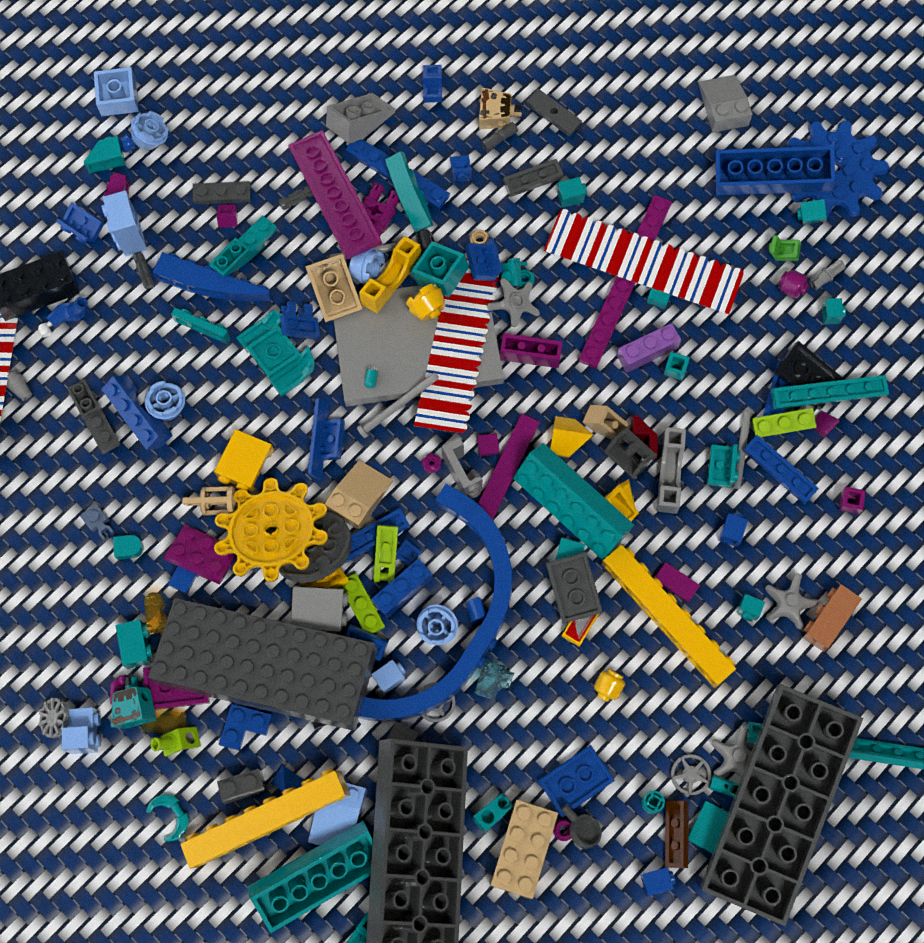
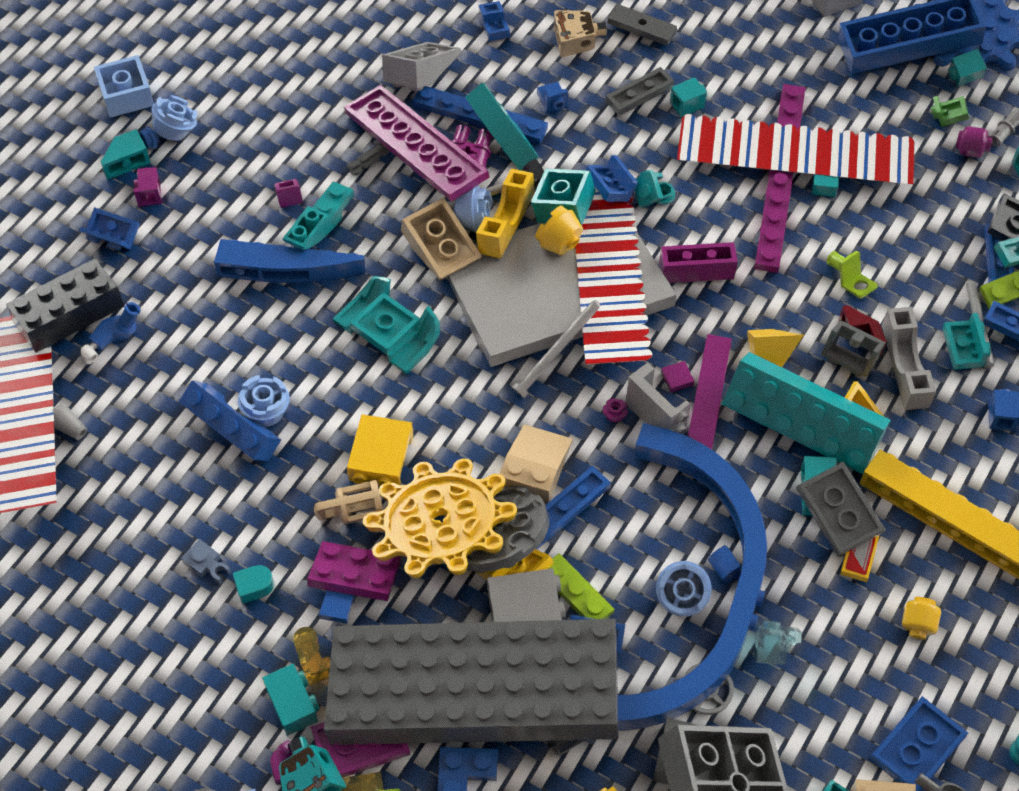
camera: 15 degrees left, 15 degrees down
dark grey slope [67,379,121,454] -> none
light blue brick [101,190,148,256] -> none
dark grey axle [133,253,154,289] -> none
teal plate [171,308,230,344] -> none
dark grey plate [193,181,251,204] -> none
blue plate [280,301,320,339] -> none
blue bracket [307,398,345,480] -> none
teal piece [364,366,378,388] -> none
blue brick [371,559,433,619] -> none
light blue brick [372,660,406,694] -> none
lime plate [374,525,399,583] -> none
blue tile [396,539,422,567] -> none
tan plate [470,229,489,244] -> none
dark grey piece [481,122,518,152] -> none
light grey animal [488,278,540,327] -> none
tan slope [583,405,631,443] -> none
medium lavender brick [617,323,681,373] -> none
magenta tile [655,562,700,603] -> none
teal plate [663,352,690,380] -> none
none -> lime bracket [826,251,878,299]

